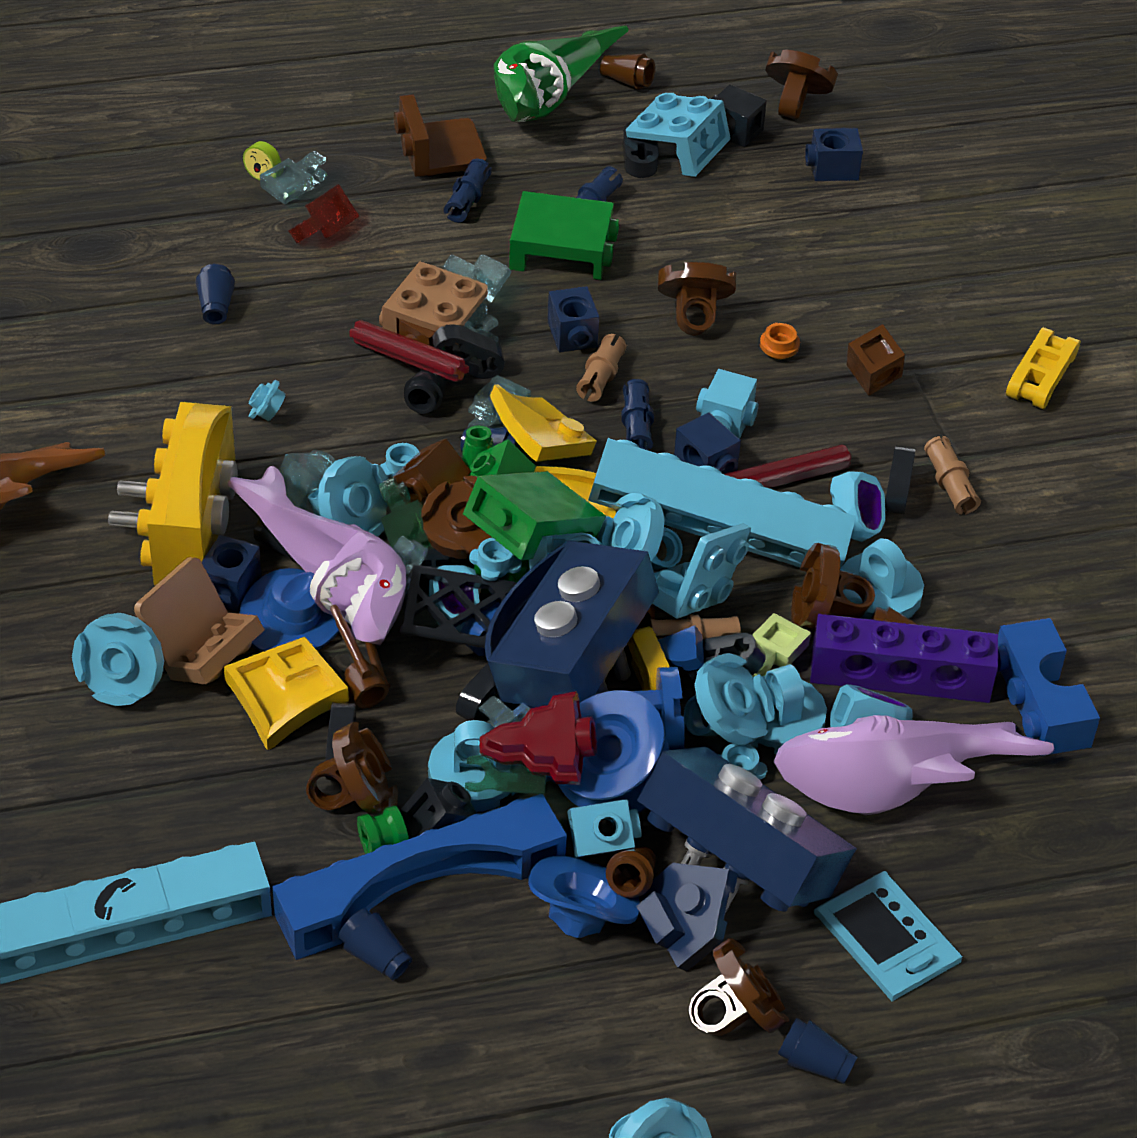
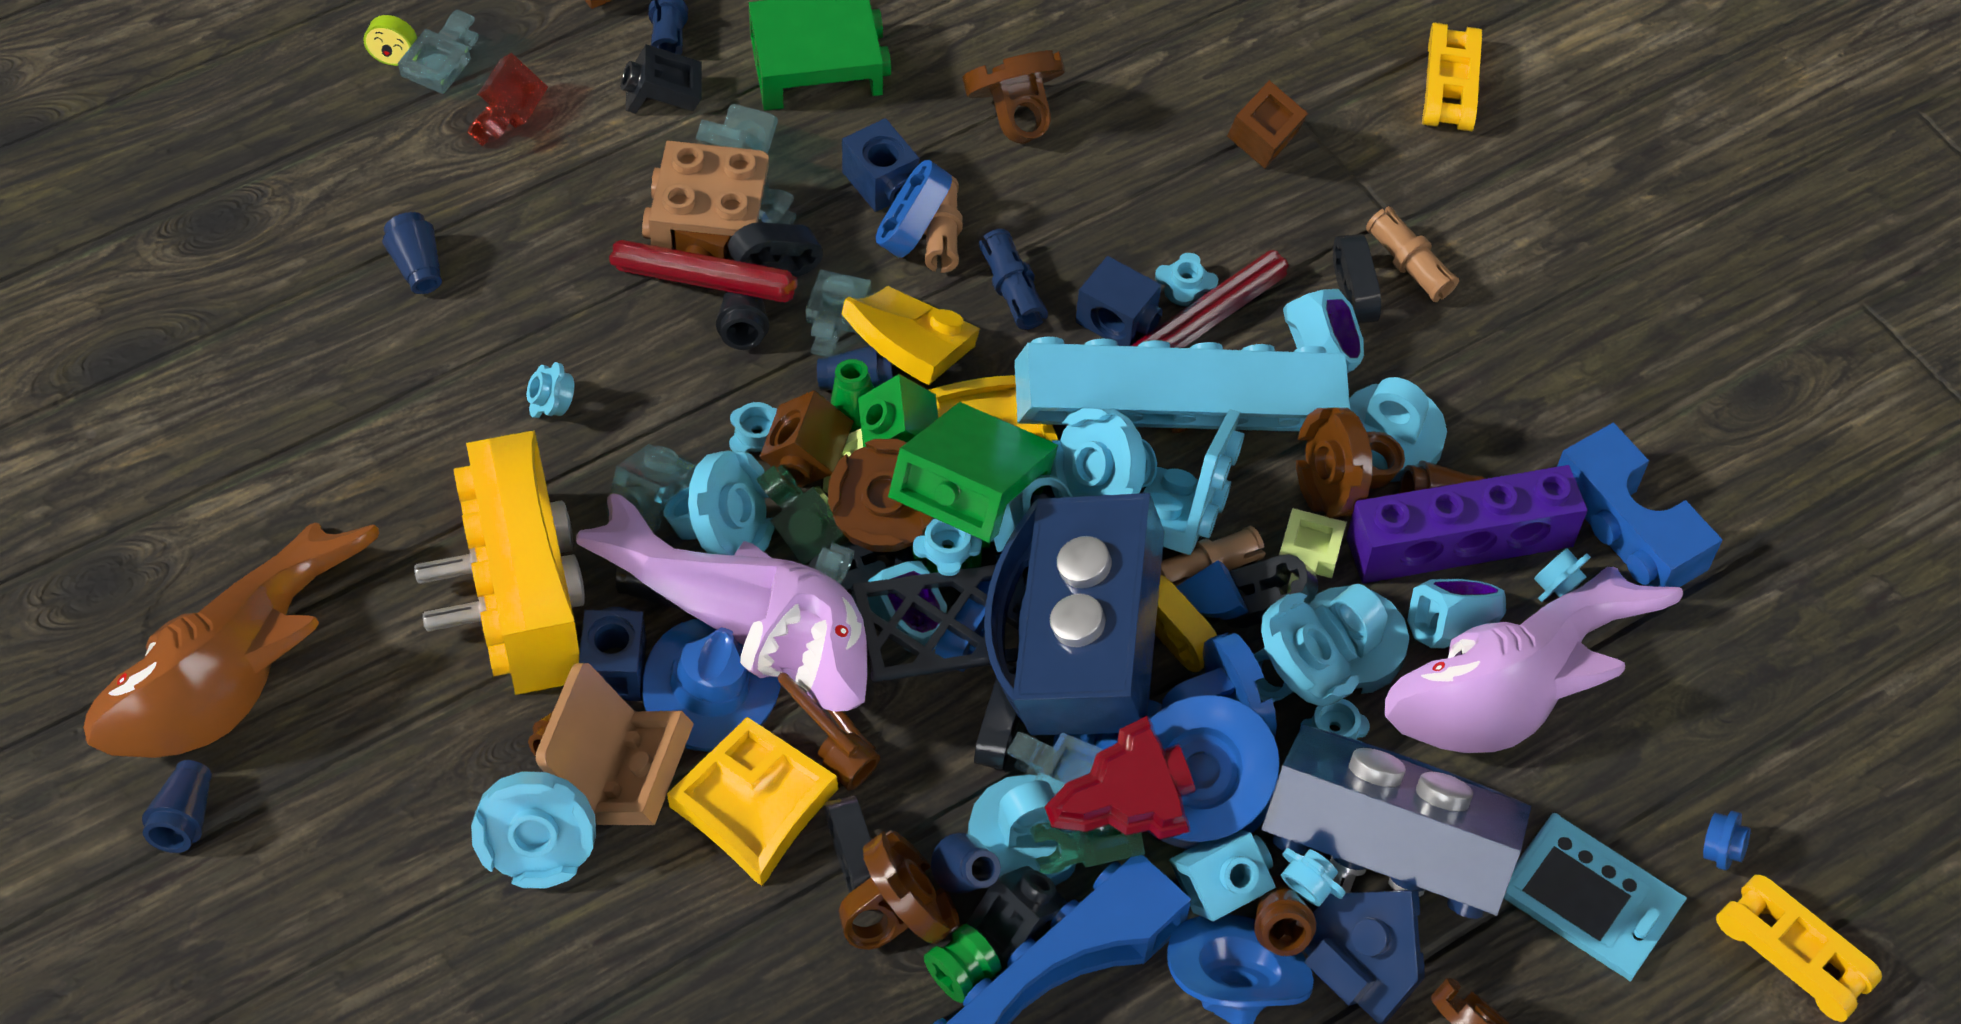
camera: 20 degrees left, 10 degrees up
medium azure brick [696,369,758,439] -> none
orange plate [760,323,800,359] -> none
none -> black bracket [620,44,702,114]
none -> blue beam [876,160,952,258]
none -> dark blue cone [931,833,1001,894]
none -> medium azure plate [1155,253,1218,307]
none -> medium azure plate [1281,848,1345,906]
none -> medium azure plate [1534,548,1591,602]
none -> blue plate [1703,811,1751,871]
none -> yellow plate [1716,875,1882,1022]

